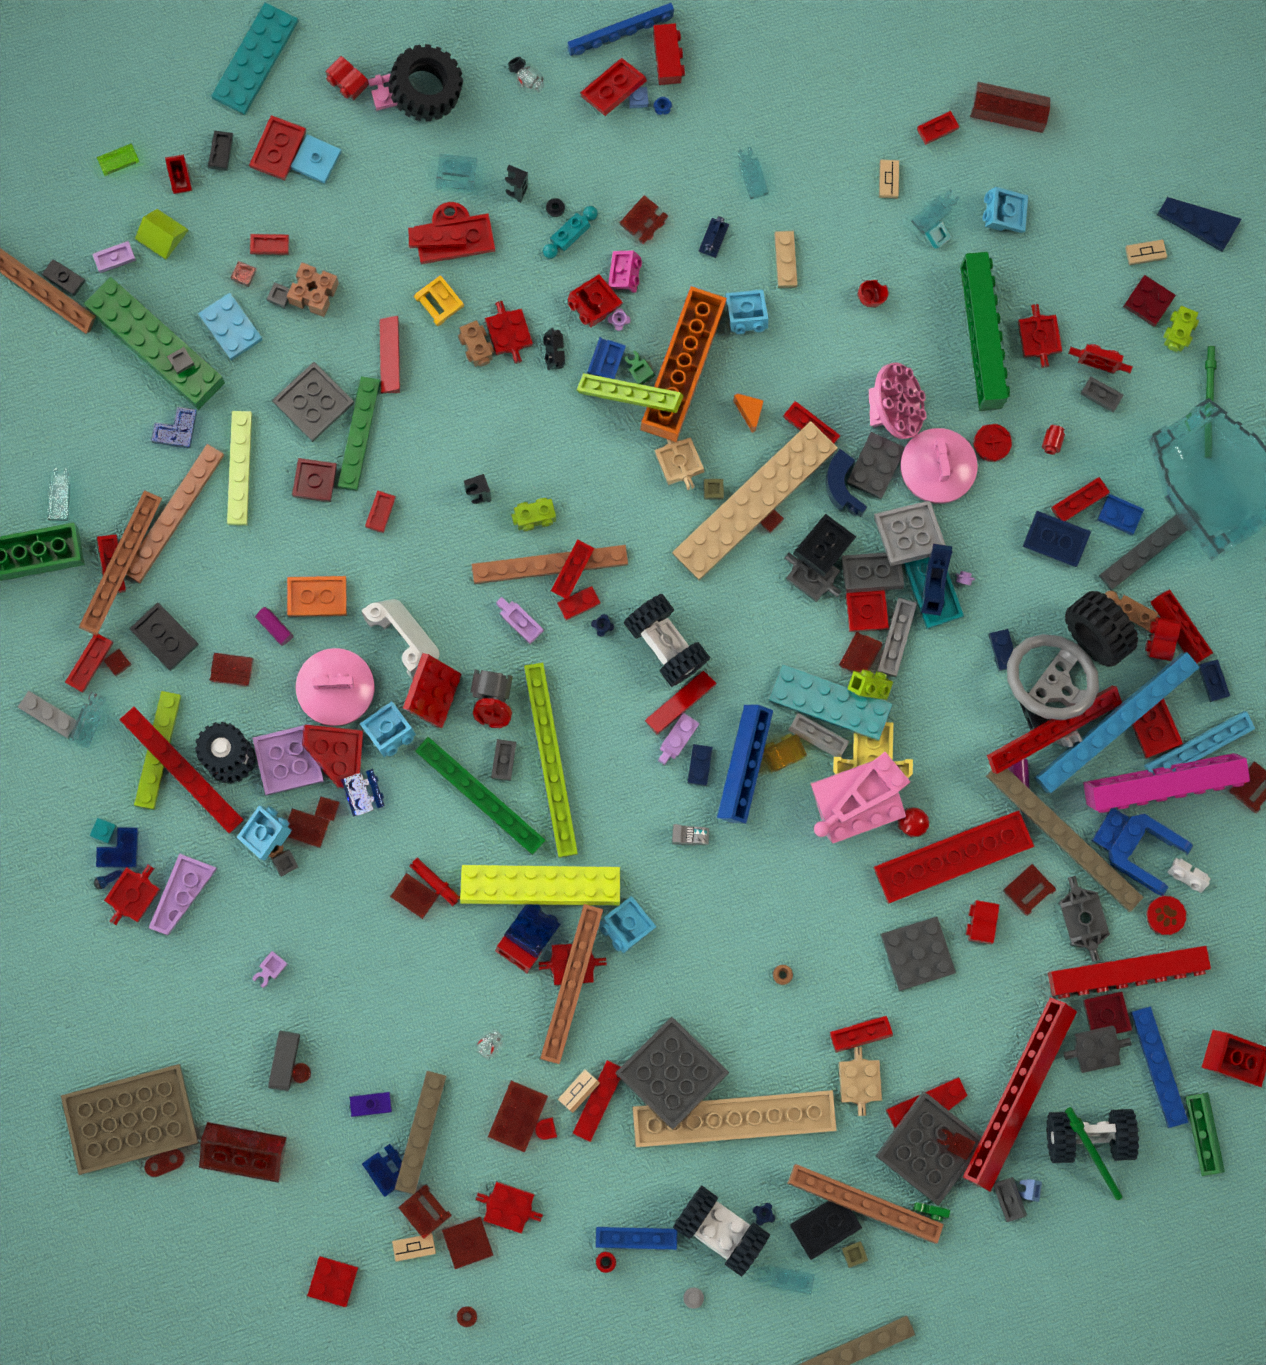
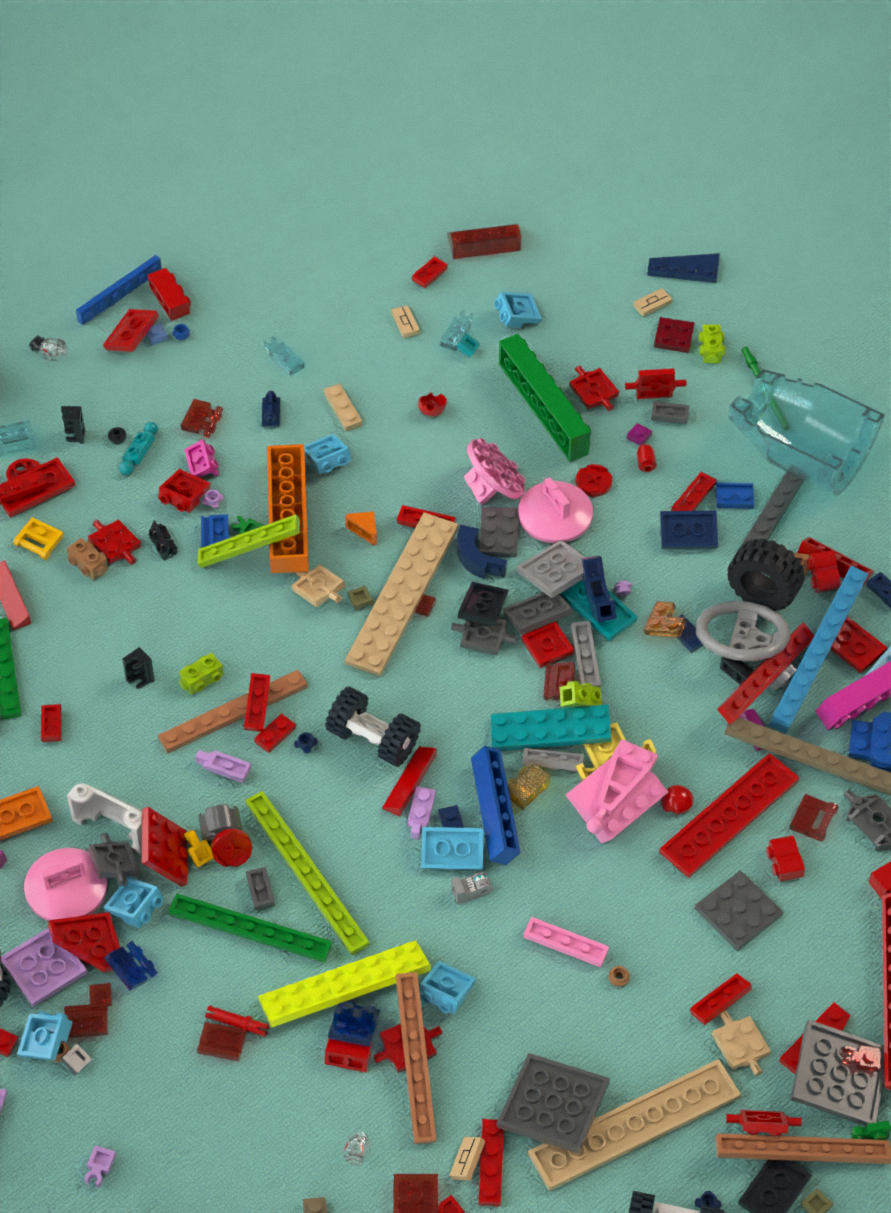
camera: 15 degrees left, 25 degrees down
none -> dark grey plate [88,833,140,886]
none -> yellow plate [184,830,213,867]
none -> medium azure plate [421,827,484,870]
none -> bright pink plate [523,917,609,968]
none -> magenta plate [627,423,652,446]
none -> clear orange plate [643,601,686,637]
none -> red plate [726,1109,802,1136]

